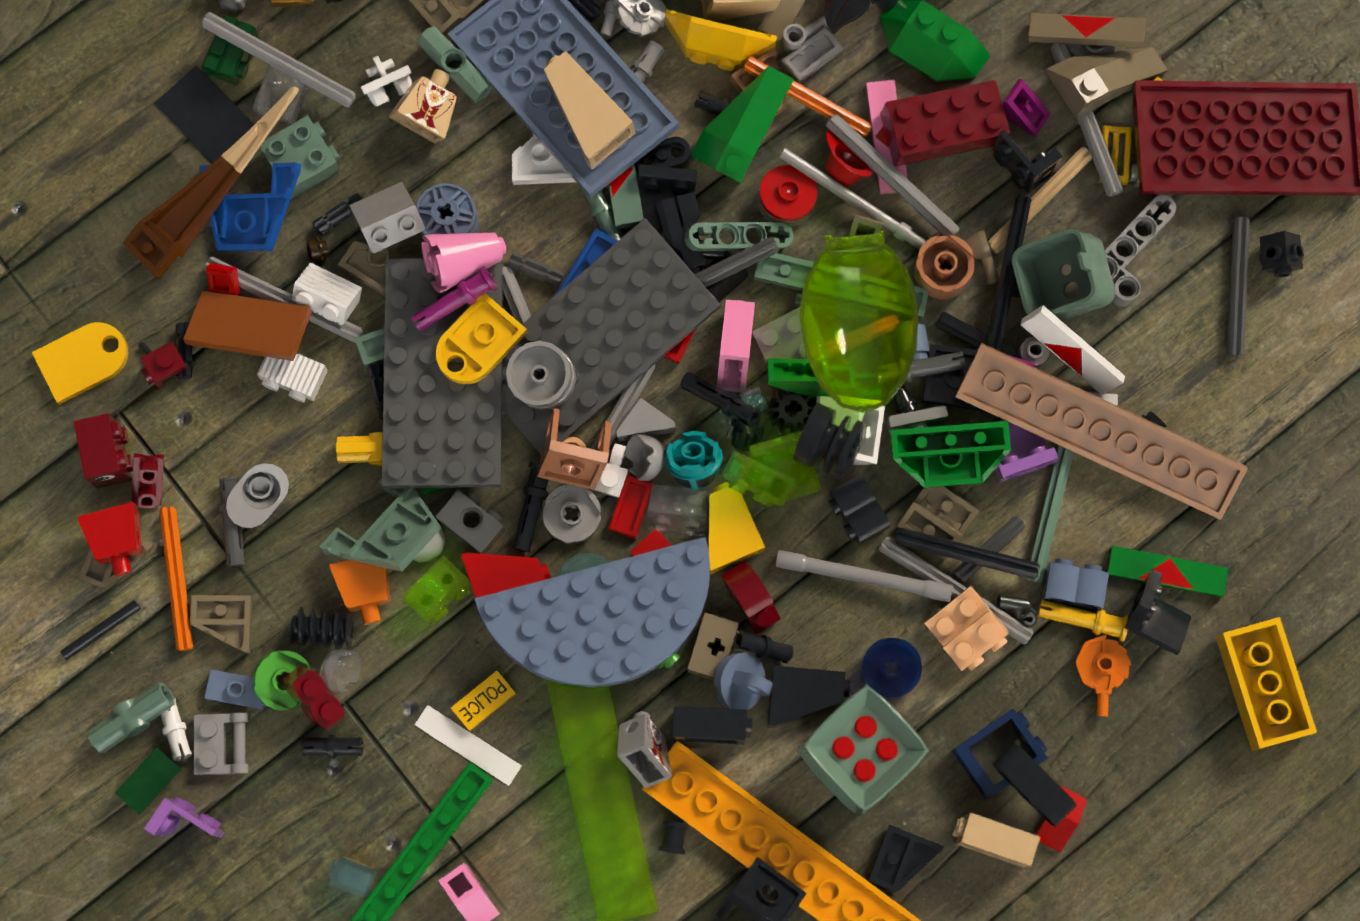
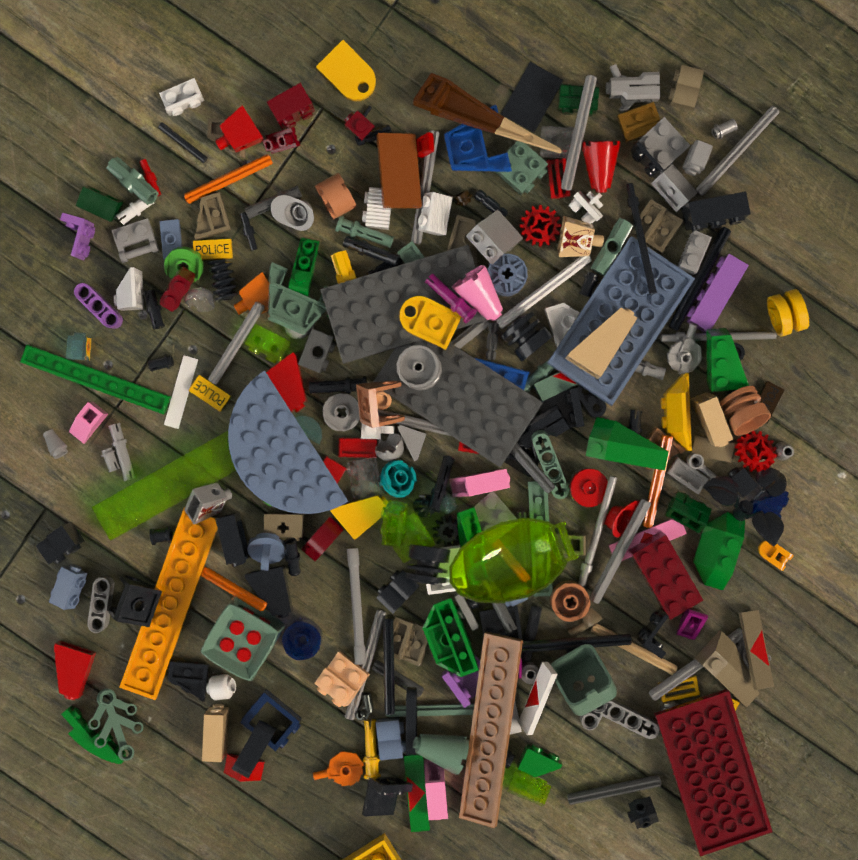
camera: 75 degrees right, 10 degrees up
none -> medium lavender beam [74,283,123,329]
none -> light grey pin [101,447,120,472]
none -> light grey pin [108,423,136,481]
none -> white slope [114,267,144,311]
none -> red bar [139,159,162,197]
none -> black pin [148,354,174,372]
none -> white bracket [159,78,205,116]
none -> yellow tile [193,239,233,260]
none -> orange axle [201,567,267,611]
none -> white head [206,674,236,700]
none -> light grey axle [208,302,265,384]
none -> black bar [239,212,258,251]
none -> green slope [289,238,320,297]
none -> nougat brick [315,173,357,219]
none -> sand green pin [335,216,394,248]
none -> black pin [343,236,400,266]
none -> black beam [406,687,417,756]
none -> sand green cone [413,734,469,775]
none -> bright pink slope [424,759,448,820]
none -> white axle [496,256,591,329]
none -> black wheel [501,311,553,362]
none -> clear neon green brick [506,770,551,806]
none -> green slope [517,744,563,777]
none -> red gear [519,205,562,248]
none -> red tile [546,158,570,199]
none -> black pin [579,272,599,298]
none -> red cone [581,140,620,193]
none -> black bar [626,183,657,295]
none -> dark green brick [665,491,712,533]

